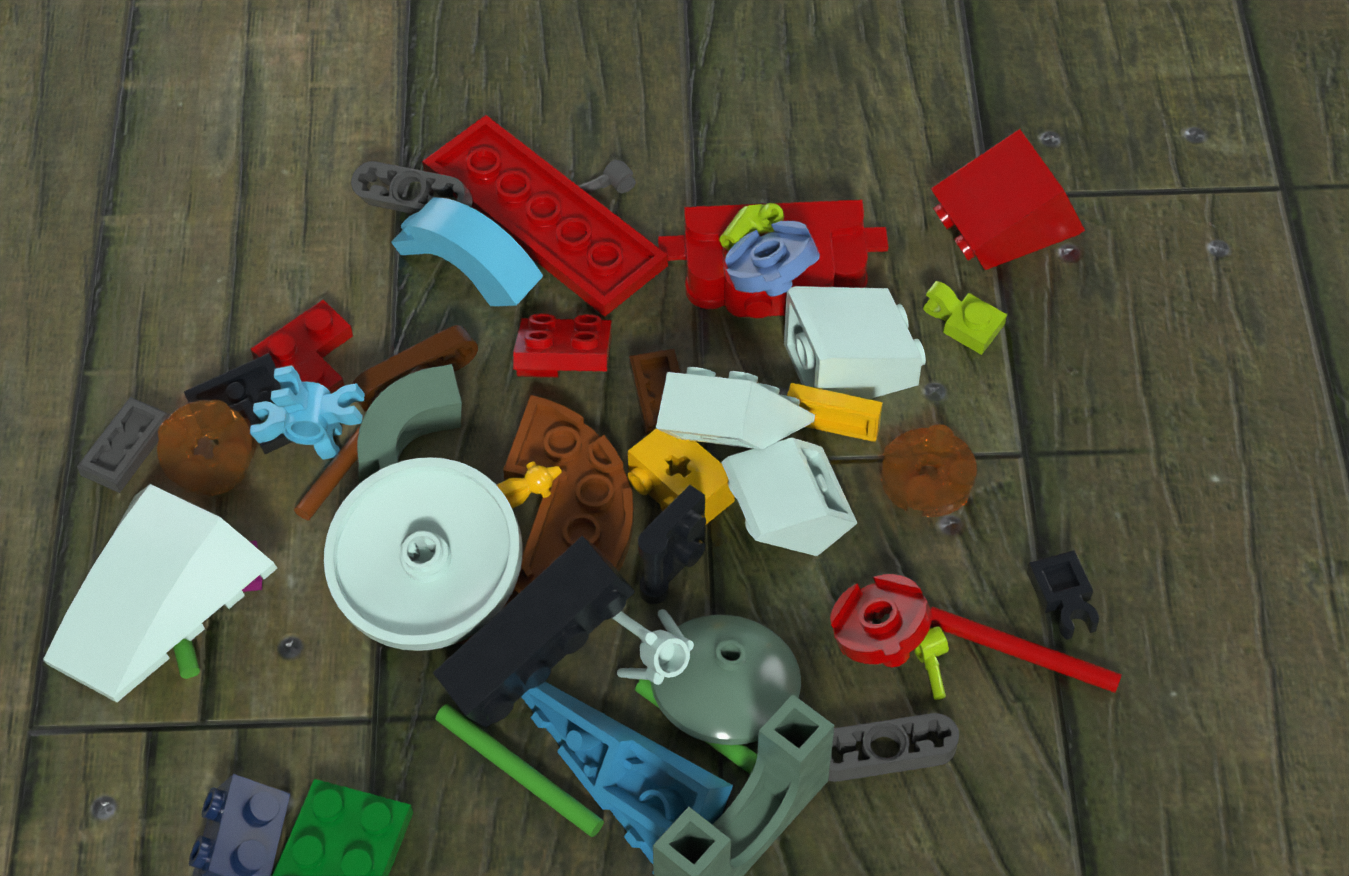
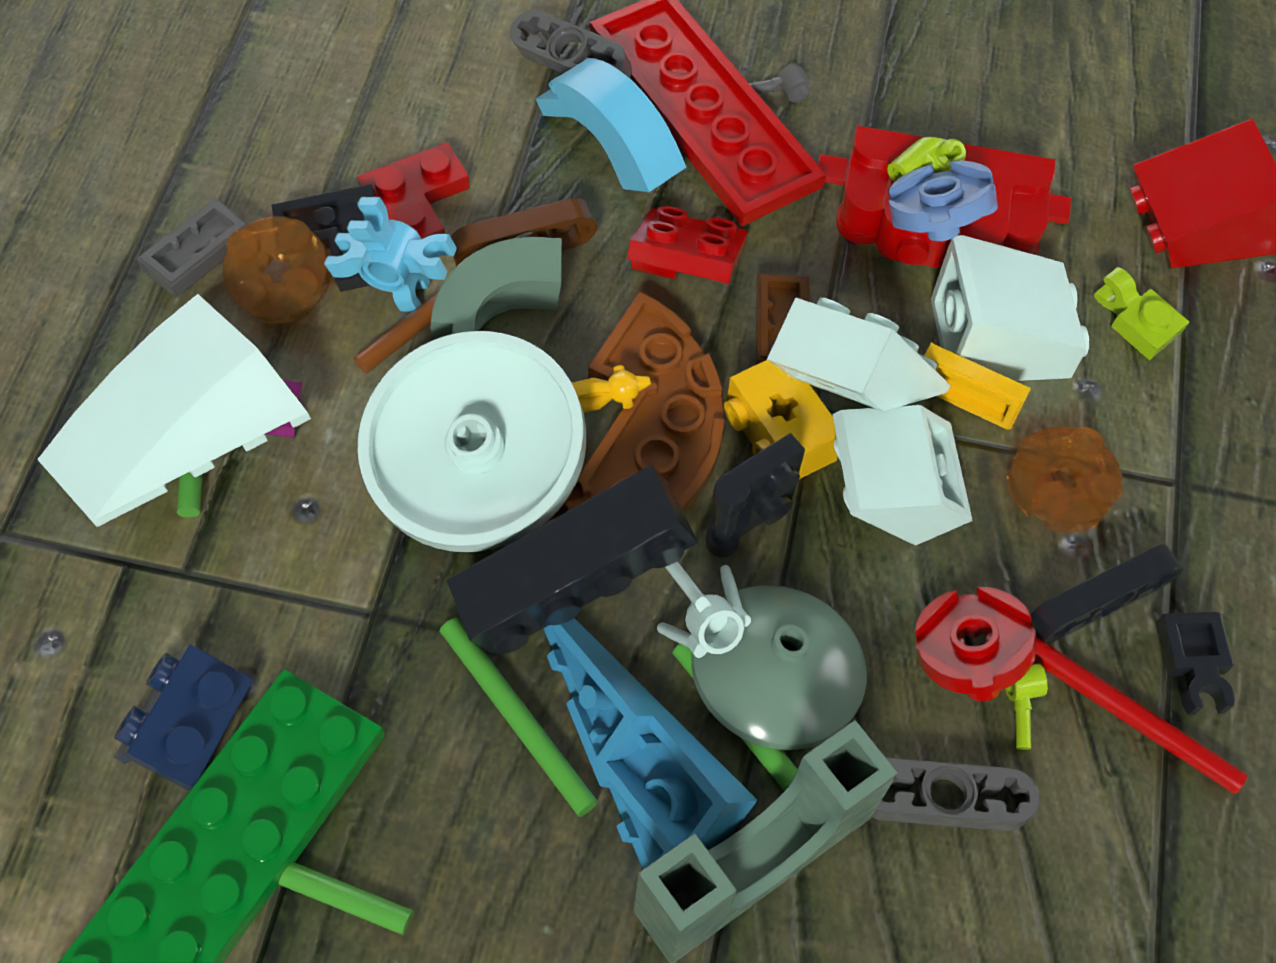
camera: 10 degrees right, 5 degrees up
none -> black beam [1030,544,1184,644]

